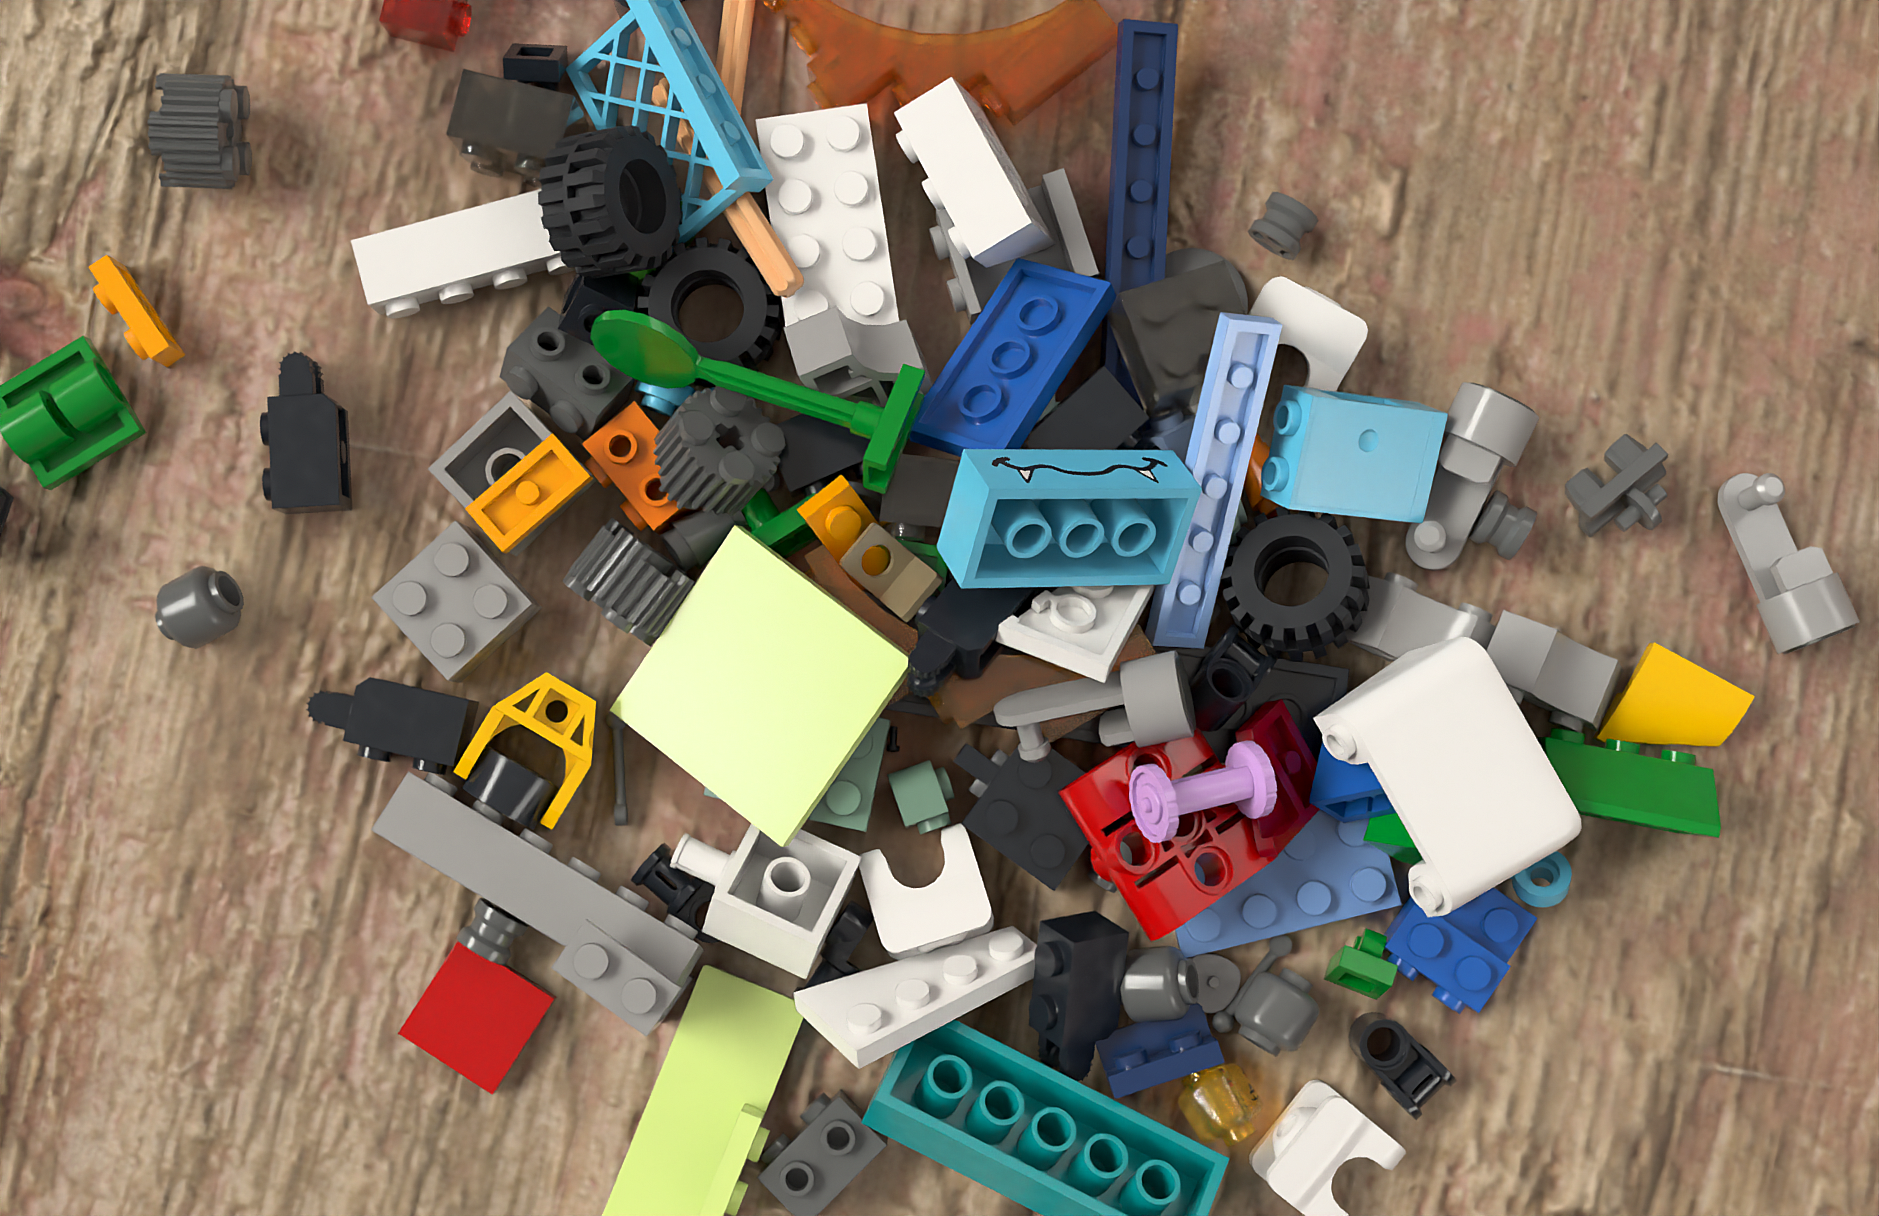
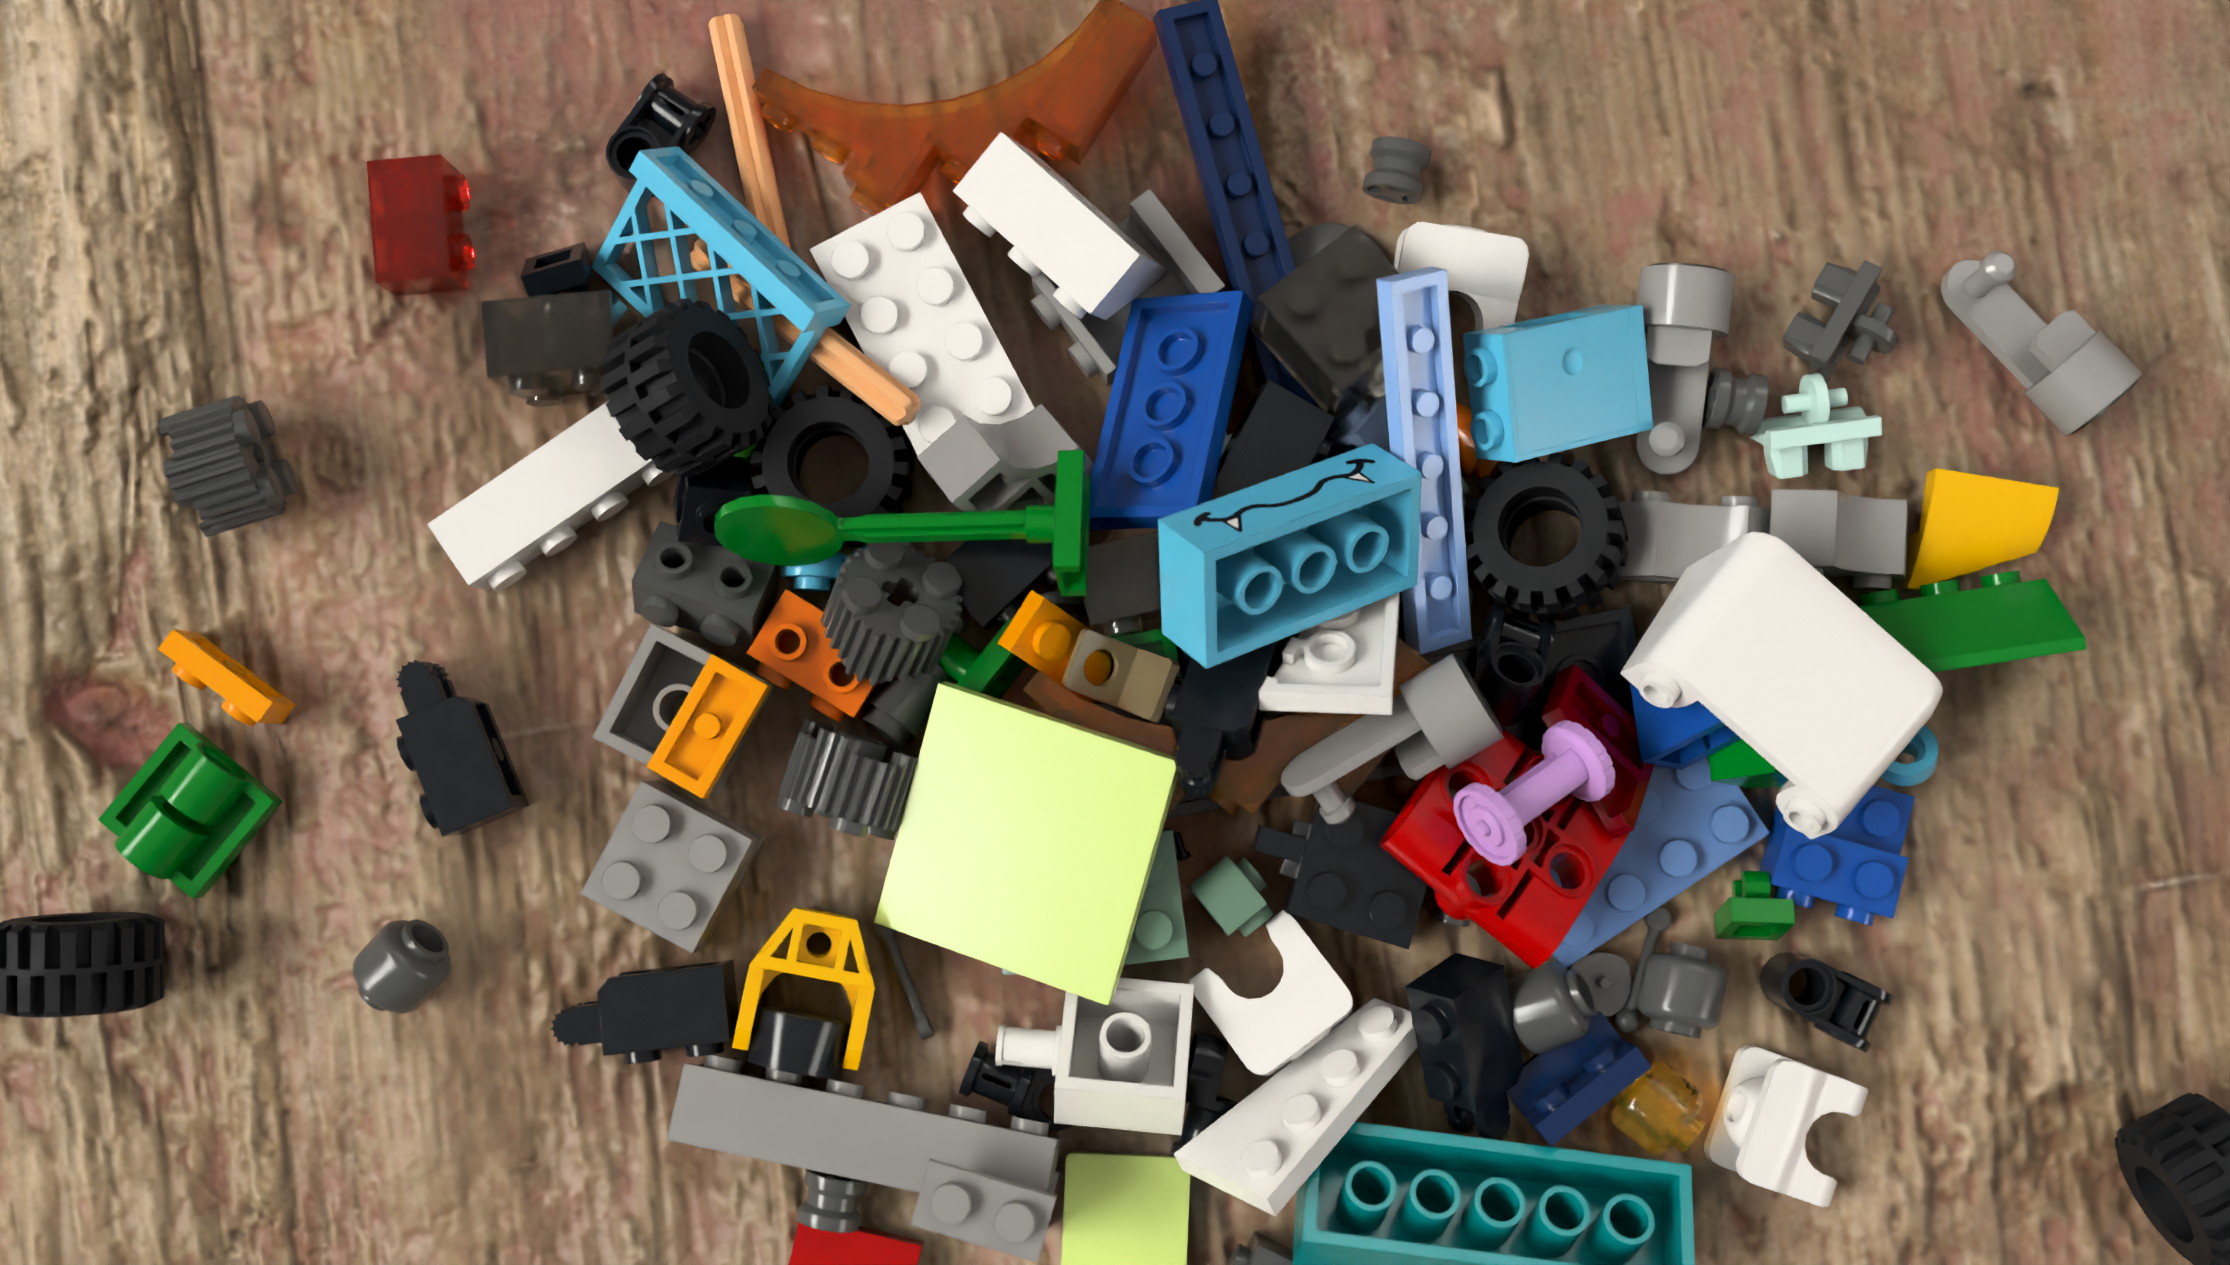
camera: 20 degrees left, 0 degrees up
none -> light aqua hips [1751,373,1882,479]

